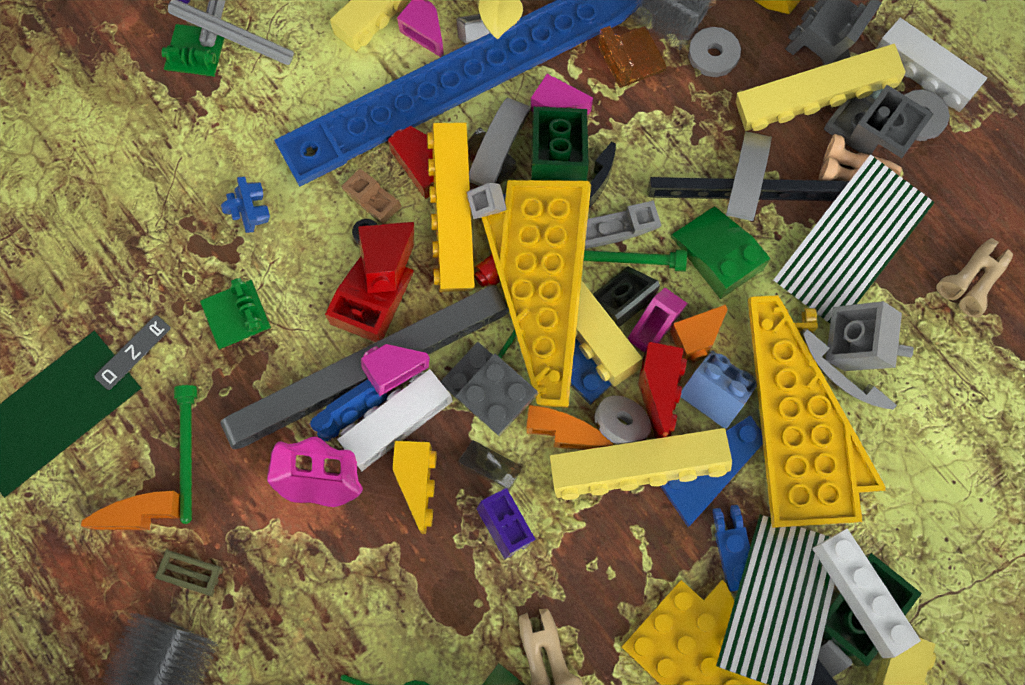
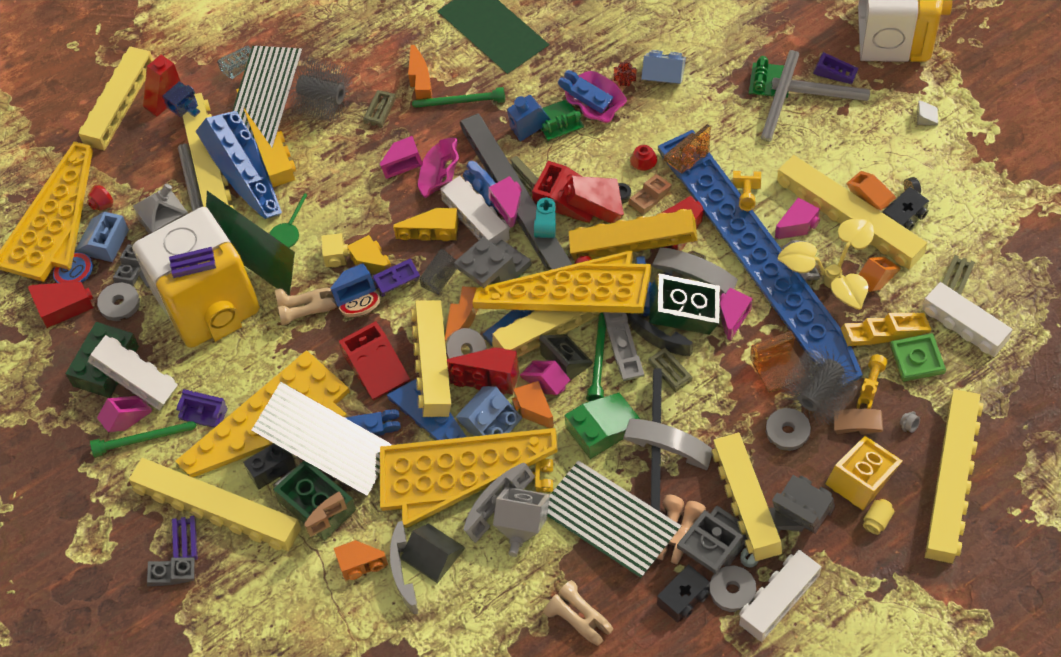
camera: 95 degrees right, 15 degrees down
dark grey sticker [94,315,171,390] -> none
blue hips [221,176,270,233] -> none
light grey slope [467,183,506,219] -> none
white brick [812,529,921,658] -> none
none -> medium nougat slope [305,491,347,537]
none -> light yellow brick [321,233,349,267]
none -> blue slope [330,263,376,307]
none -> orange slope [334,540,388,581]
none -> piece [339,291,380,317]
none -> red slope [339,321,410,401]
none -> yellow slope [347,235,391,275]
none -> dark pink slope [380,136,423,179]
none -> light grey slope [390,521,418,614]
none -> pearl dark grey slope [401,523,465,584]
none -> blue torso [507,95,551,142]
none -> olive tile [510,156,538,192]
none -> teal piece [534,197,556,238]
none -> blue hinge [557,70,613,113]
none -> dark pink piece [565,71,627,123]
none -> clear red gear [613,62,637,86]
none -> red cone [630,145,658,171]
none -> medium blue slope [642,50,686,84]
none -> olive tile [648,348,693,392]
none -> black brick [657,564,710,623]
none -> clear orange bracket [664,124,711,174]
none -> yellow bar [732,171,761,211]

